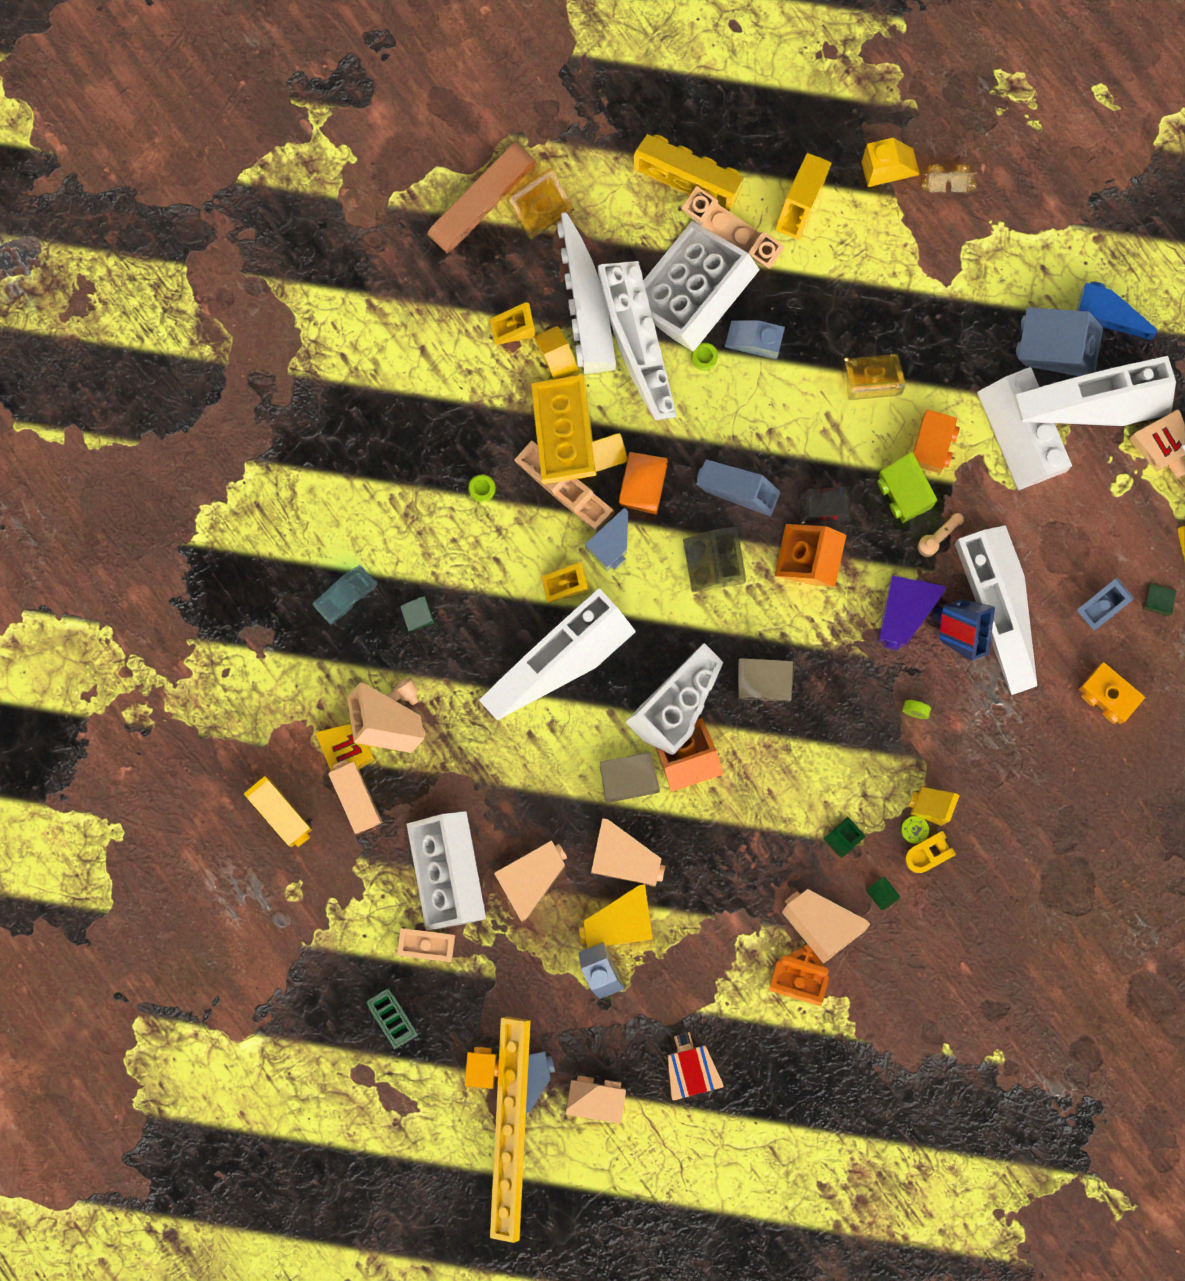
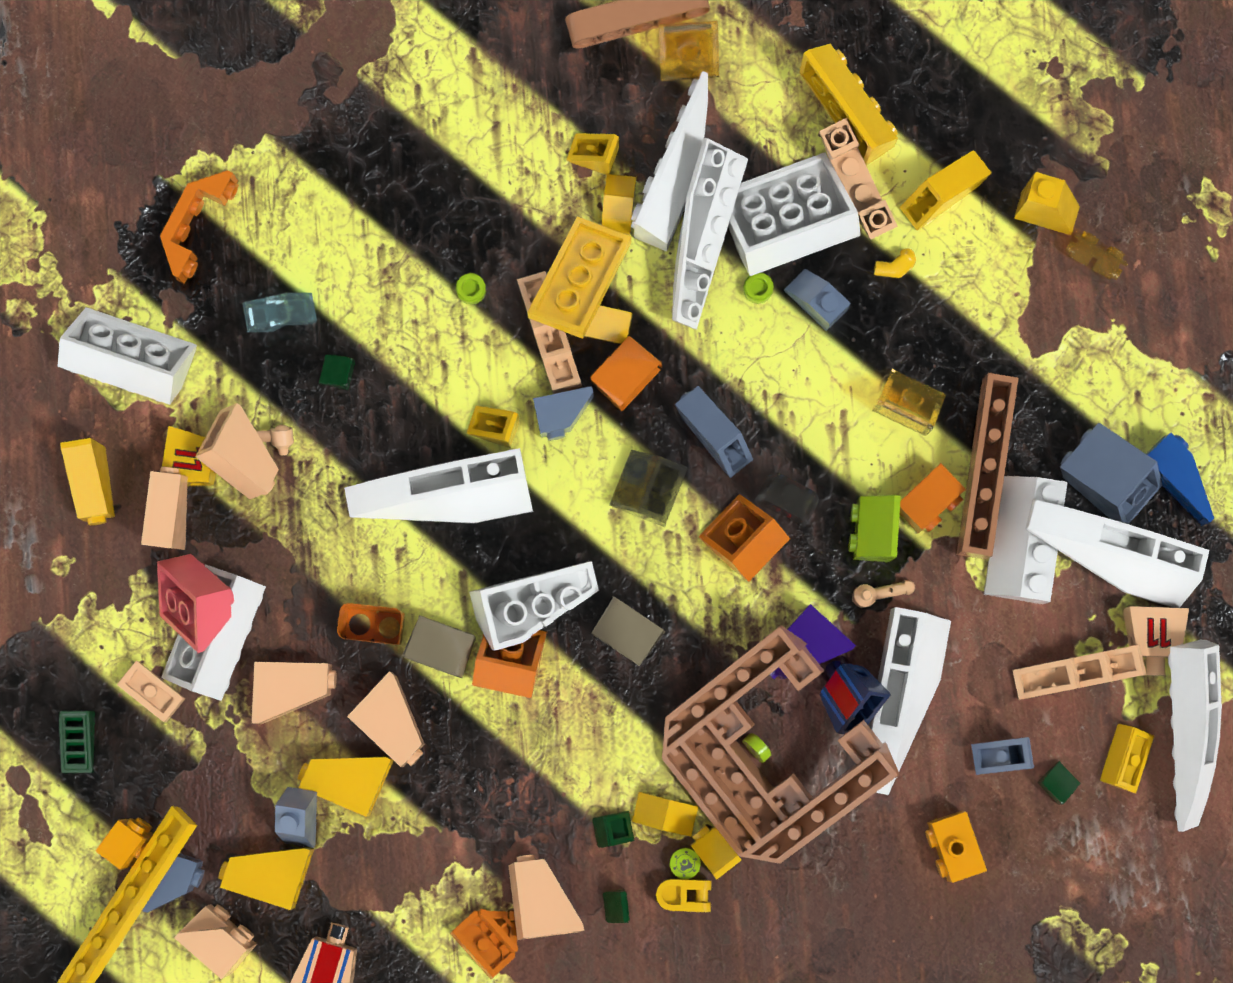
camera: 30 degrees right, 0 degrees up
none -> white slope [58,307,197,405]
none -> coral slope [157,554,234,653]
none -> orange slope [160,170,238,284]
none -> yellow slope [218,847,314,910]
none -> orange piece [337,603,405,645]
none -> yellow slope [632,792,698,837]
none -> nougat slope [662,625,899,863]
none -> yellow arm [874,248,916,278]
none -> nougat brick [956,373,1018,560]
none -> light nougat slope [1012,644,1146,700]

